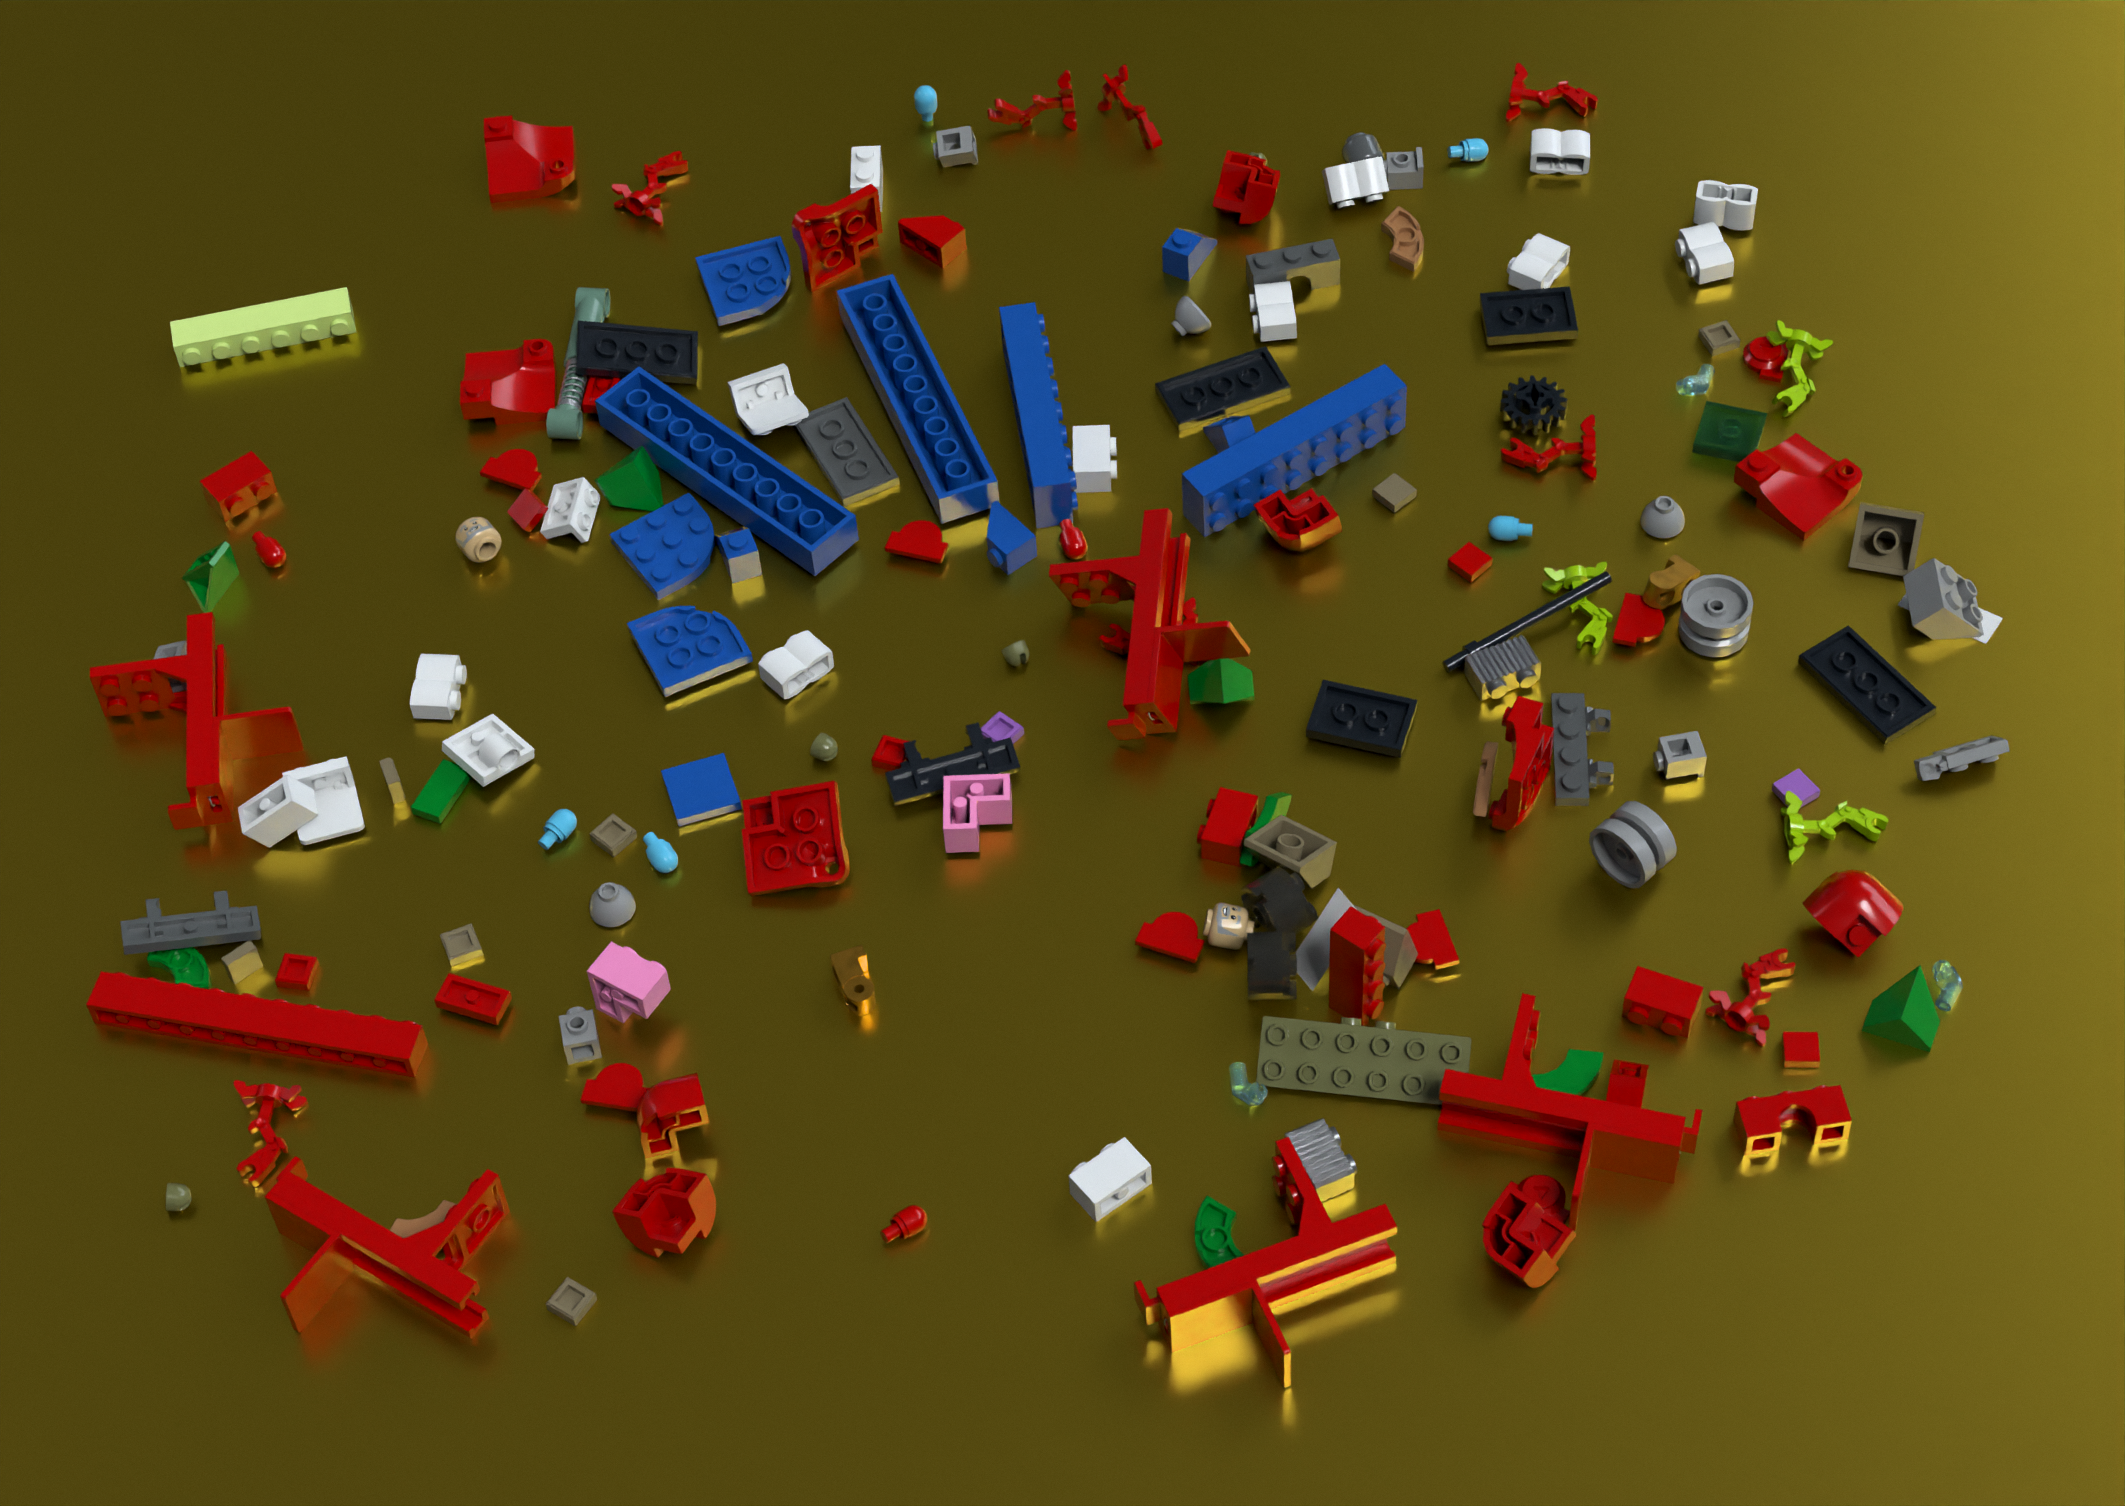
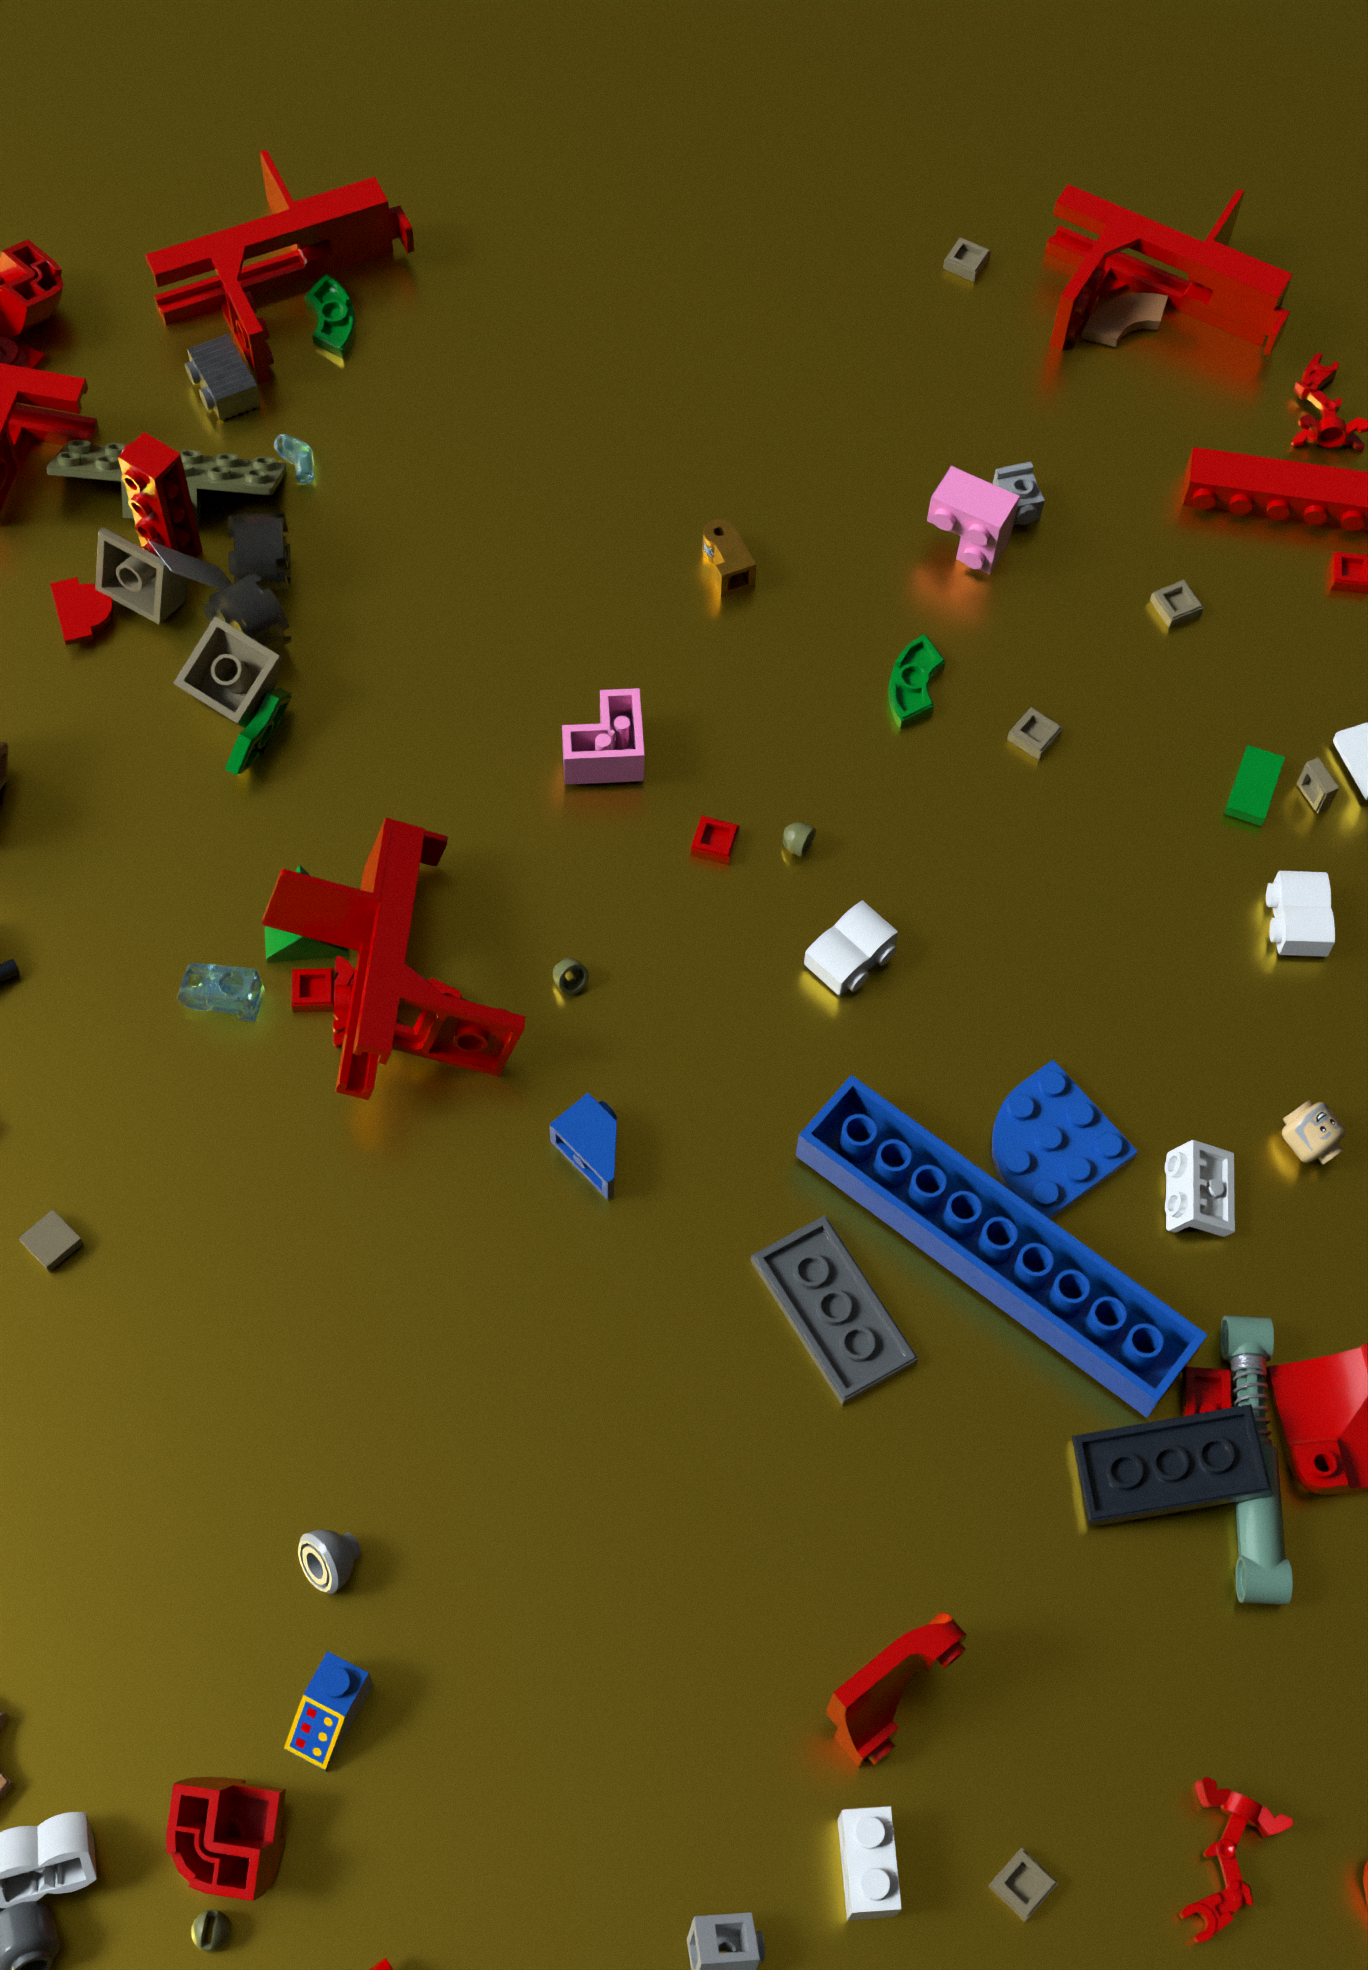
camera: 170 degrees right, 10 degrees up
red plate [434,973,512,1025] -> none
white plate [442,714,534,787] -> none
red piece [480,449,542,491] -> none
red tile [507,488,549,533] -> none
medium azure cylinder [538,809,577,850] -> none
red piece [580,1063,648,1112] -> none
light grey brick [589,882,636,927] -> none
green slope [594,446,664,512] -> none
red brick [612,1168,716,1258] -> none
blue plate [627,606,753,697] -> none
red brick [637,1073,709,1159] -> none
medium azure cylinder [643,832,678,873] -> none
blue tile [661,753,742,827] -> none
blue plate [695,236,791,326] -> none
blue slope [714,527,762,584] -> none
white bracket [727,363,809,435] -> none
red slope [742,781,850,896] -> none
blue brick [837,274,1000,524] -> none
red cylinder [880,1205,927,1243] -> none
red piece [885,520,949,564] -> none
black hinge [885,722,1020,807] -> none
red slope [898,215,967,269] -> none
medium lavender tile [980,711,1024,744] -> none
blue brick [999,302,1078,528] -> none
red cylinder [1059,519,1088,560] -> none
white brick [1068,1137,1152,1222] -> none
white brick [1073,425,1117,493] -> none
red piece [1135,912,1204,963] -> none
black tile [1155,346,1291,432] -> none
blue brick [1182,364,1407,538] -> none
red brick [1197,787,1258,867] -> none
blue slope [1203,416,1255,453] -> none
tan head [1203,903,1254,950] -> none
dark grey arch [1246,239,1340,294] -> none
white brick [1249,281,1297,342] -> none
red brick [1254,488,1342,552] -> none
black plate [1306,680,1418,758] -> none
none -> clear light blue leg [177,963,265,1022]
none -> green tile [888,634,946,729]
none -> dark tan tile [988,1848,1058,1922]

